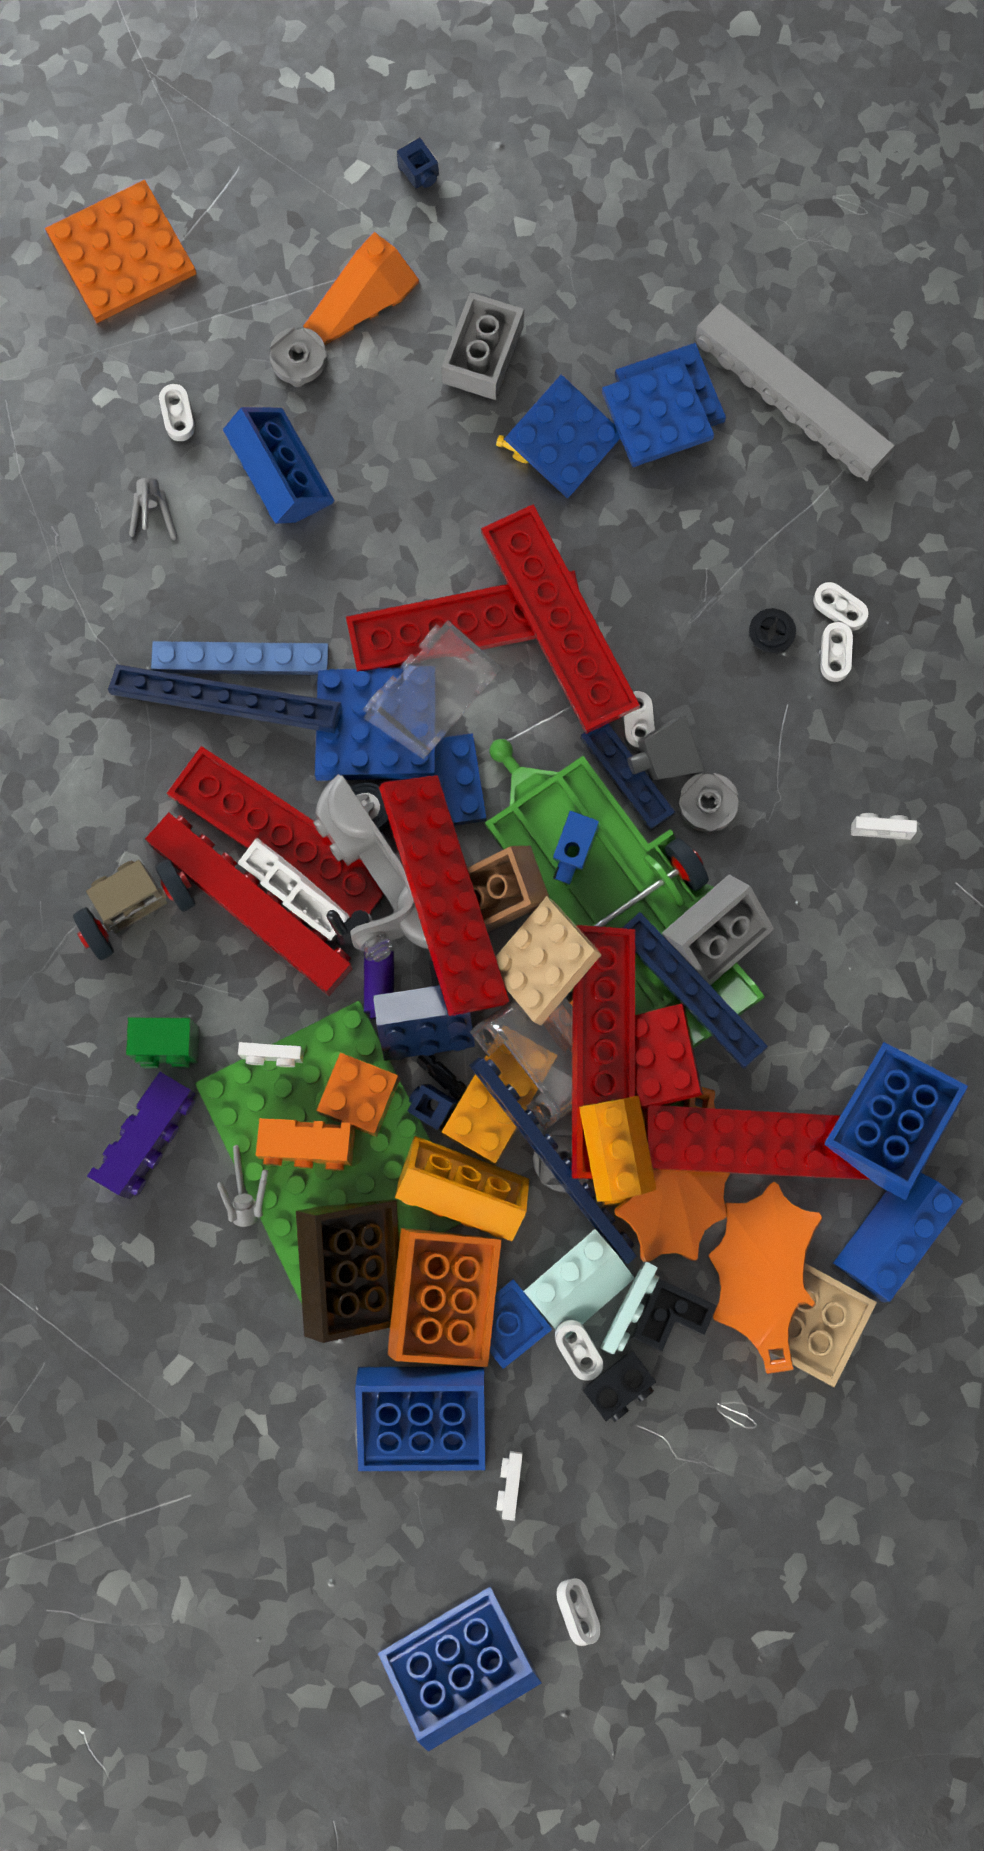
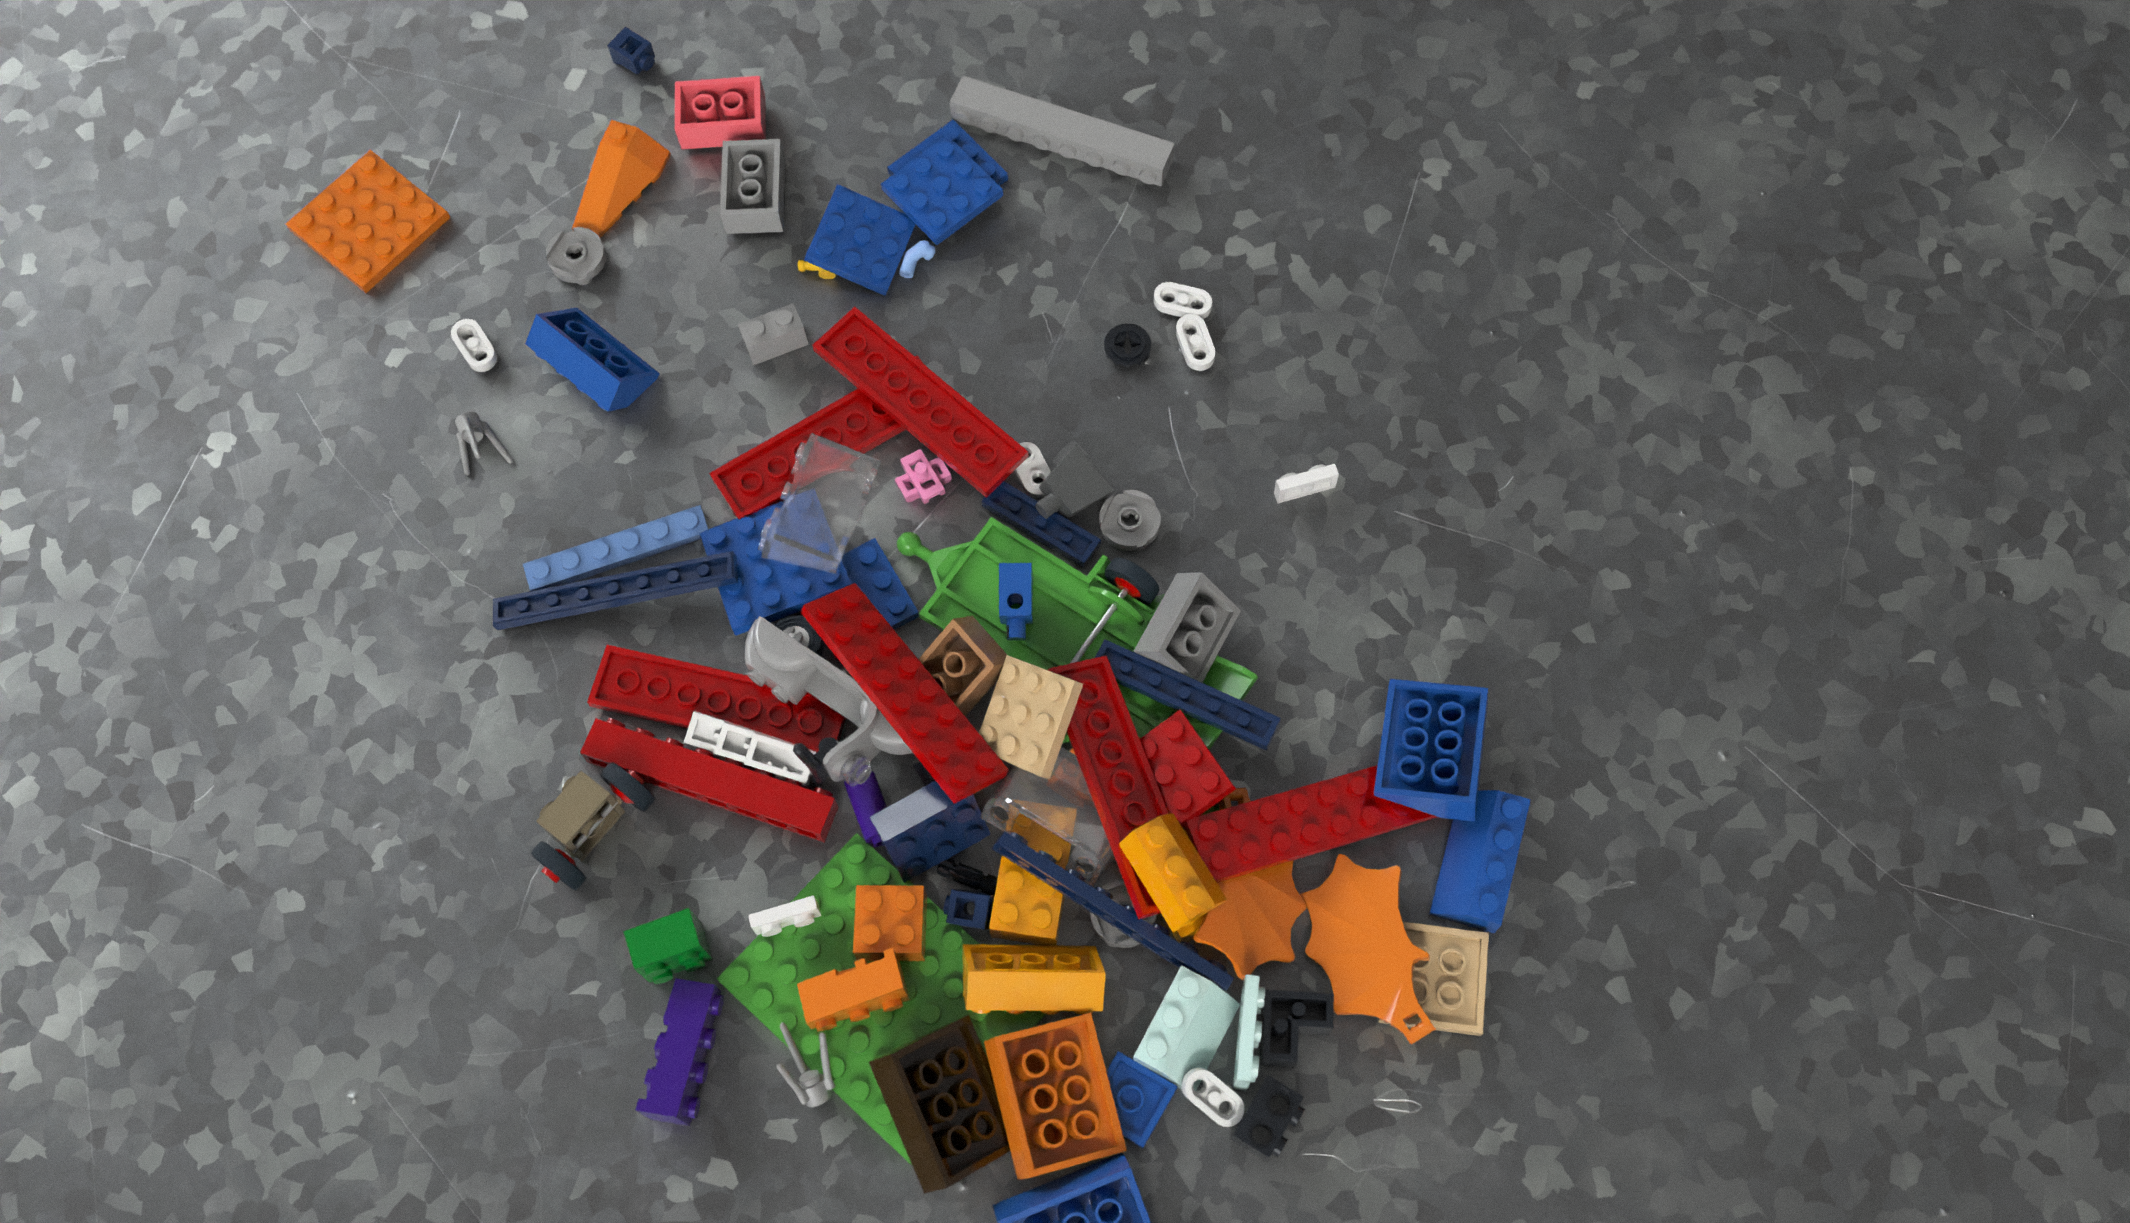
camera: 20 degrees left, 10 degrees down
none -> coral brick [675,76,766,149]
none -> light grey brick [737,303,809,366]
none -> bright pink piece [895,449,952,504]
none -> light blue arm [899,240,936,278]

